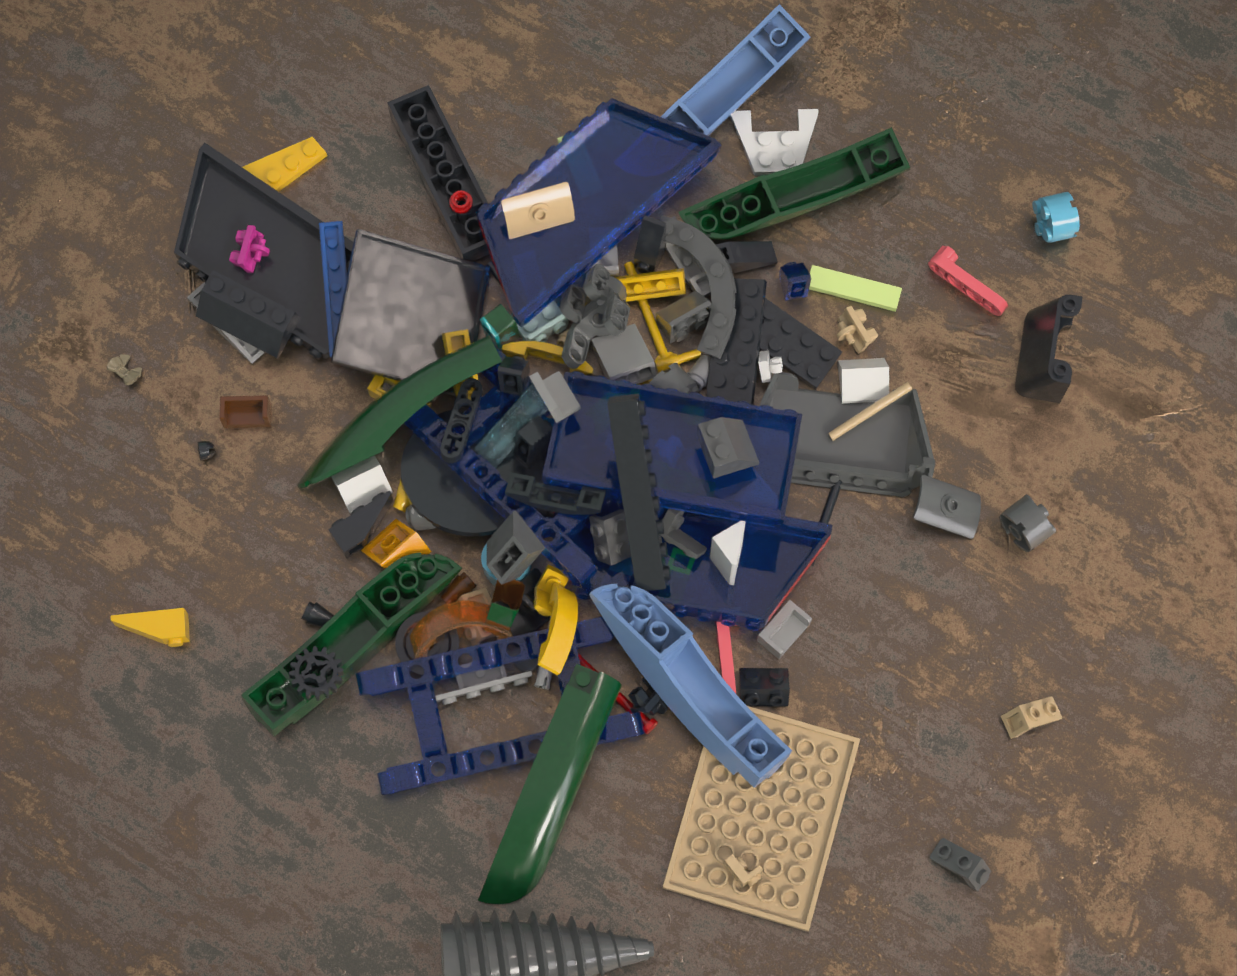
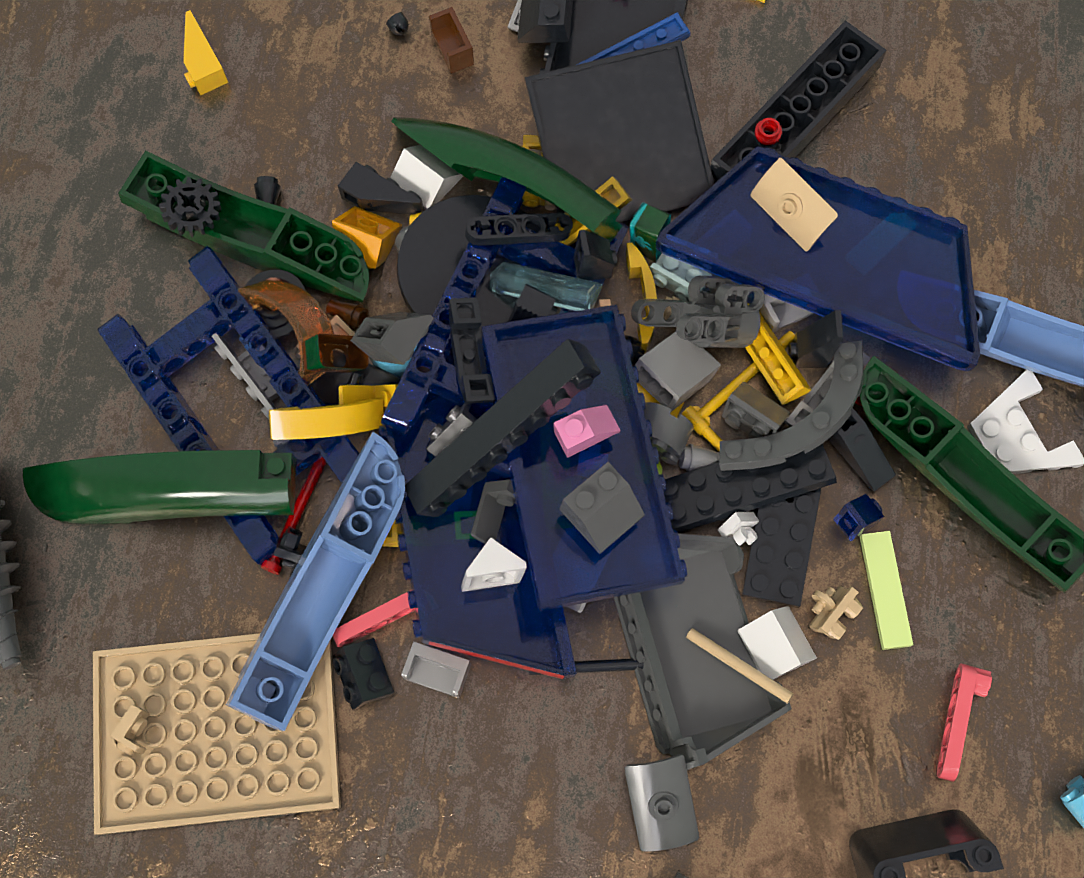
camera: 70 degrees right, 0 degrees up
light grey panel [529,371,581,423] -> none
none -> bright pink slope [554,405,621,458]

